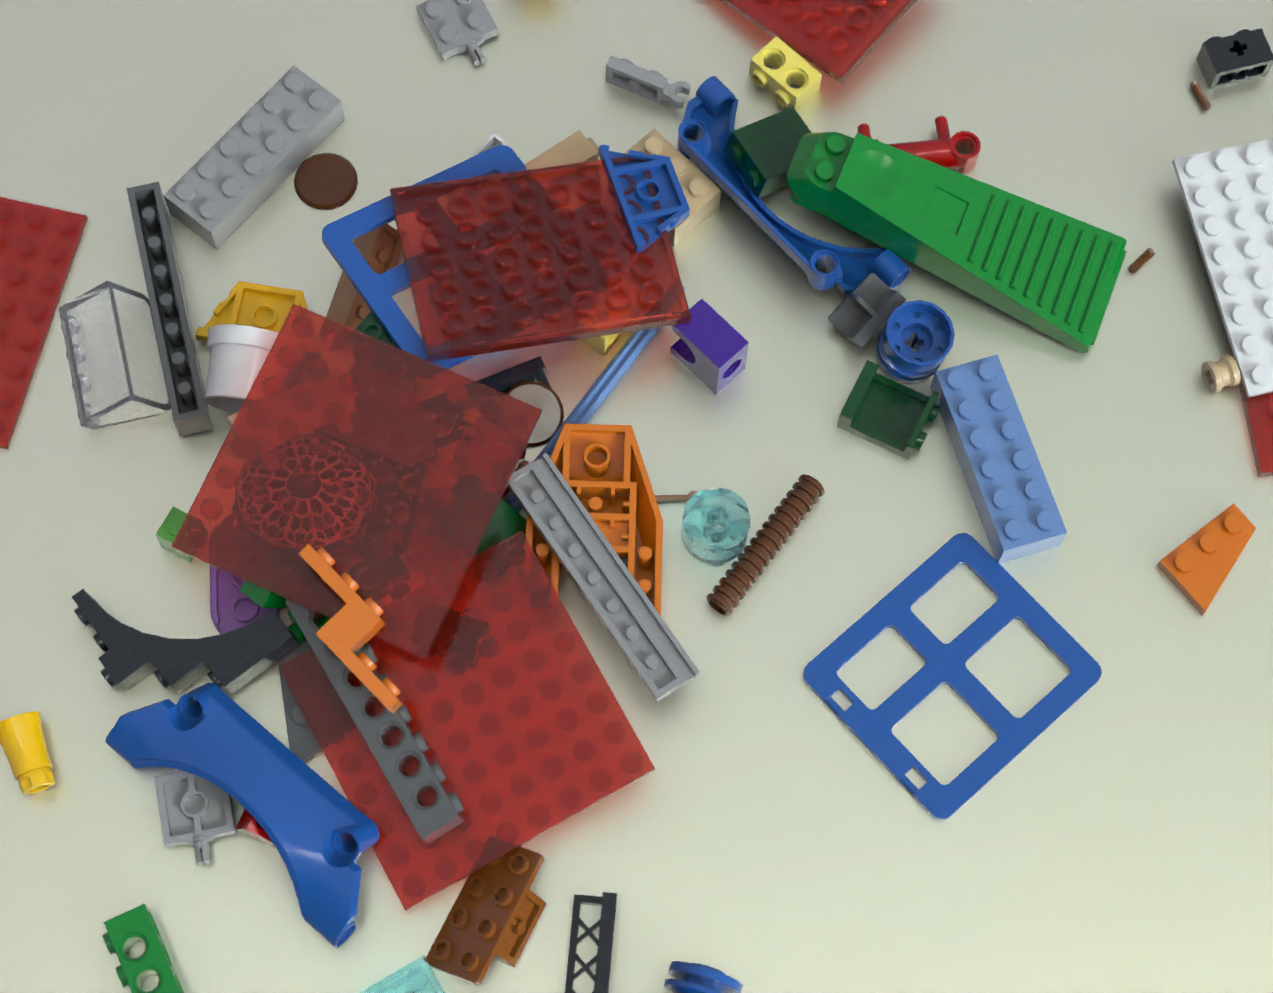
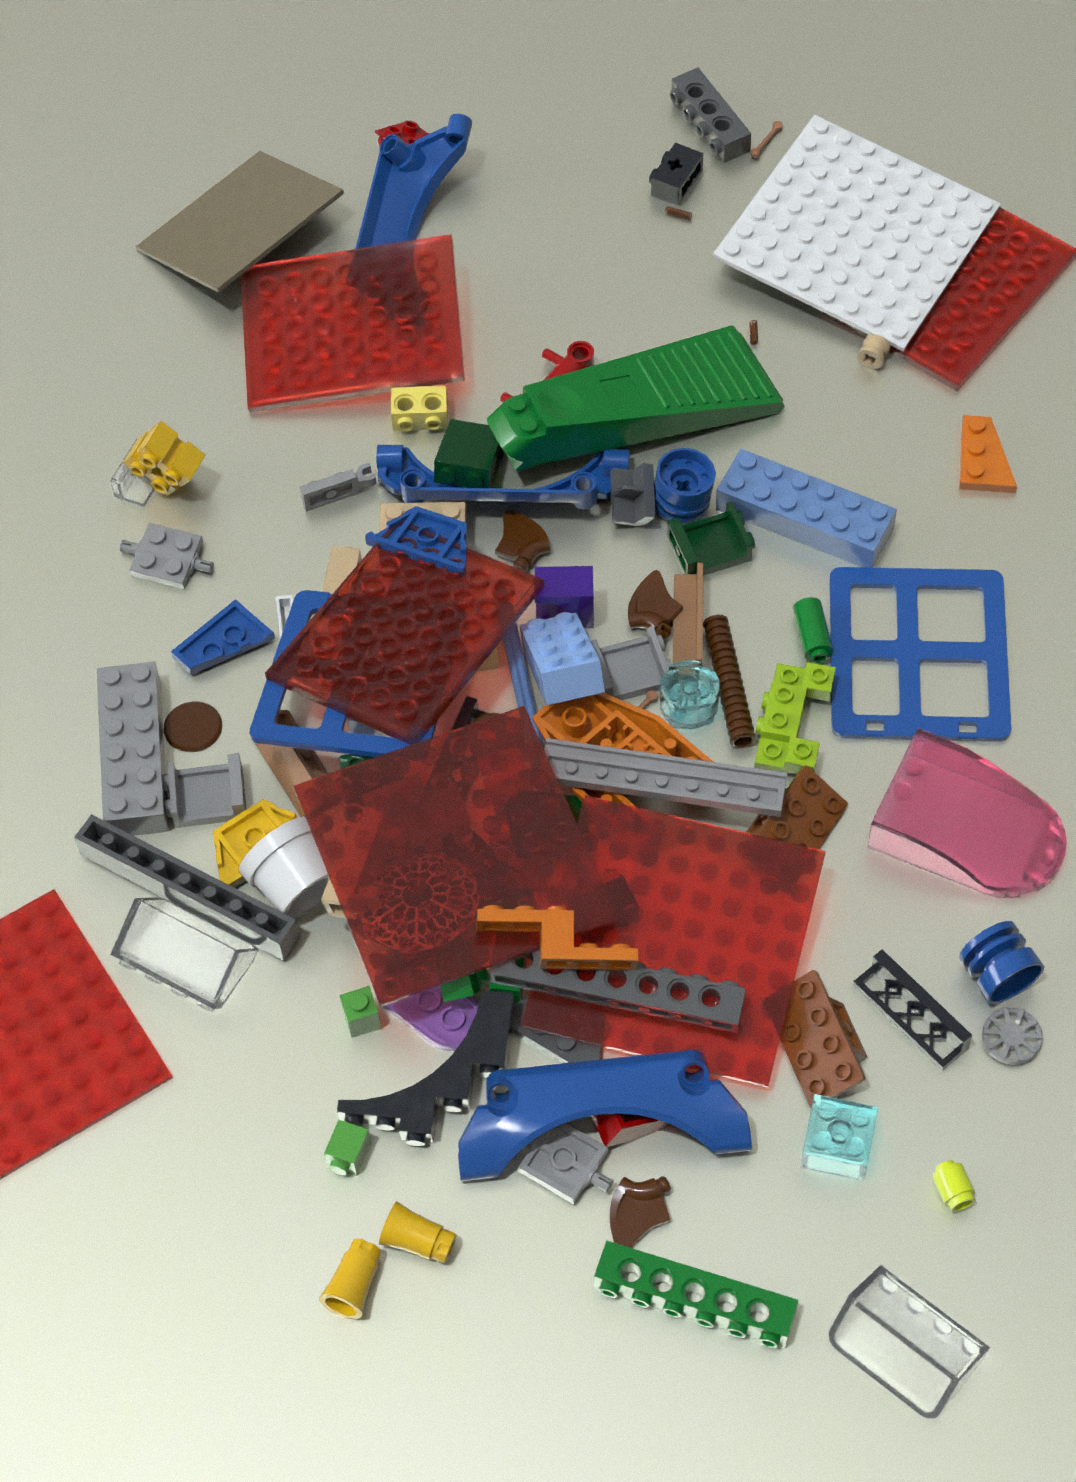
camera: 40 degrees left, 10 degrees down
none -> light grey panel [163,753,246,828]
none -> blue wing [171,599,275,675]
none -> bright green brick [324,1120,371,1176]
none -> reddish brown arm [495,510,551,573]
none -> light blue brick [519,612,605,705]
none -> light grey panel [591,626,674,700]
none -> reddish brown arm [610,1176,671,1248]
none -> reddish brown arm [628,570,683,639]
none -> medium nougat panel [672,563,703,678]
none -> dark orange bracket [742,765,848,894]
none -> lime bracket [754,662,836,774]
none -> green brick [793,597,833,664]
none -> clear pink windscreen [867,728,1067,898]

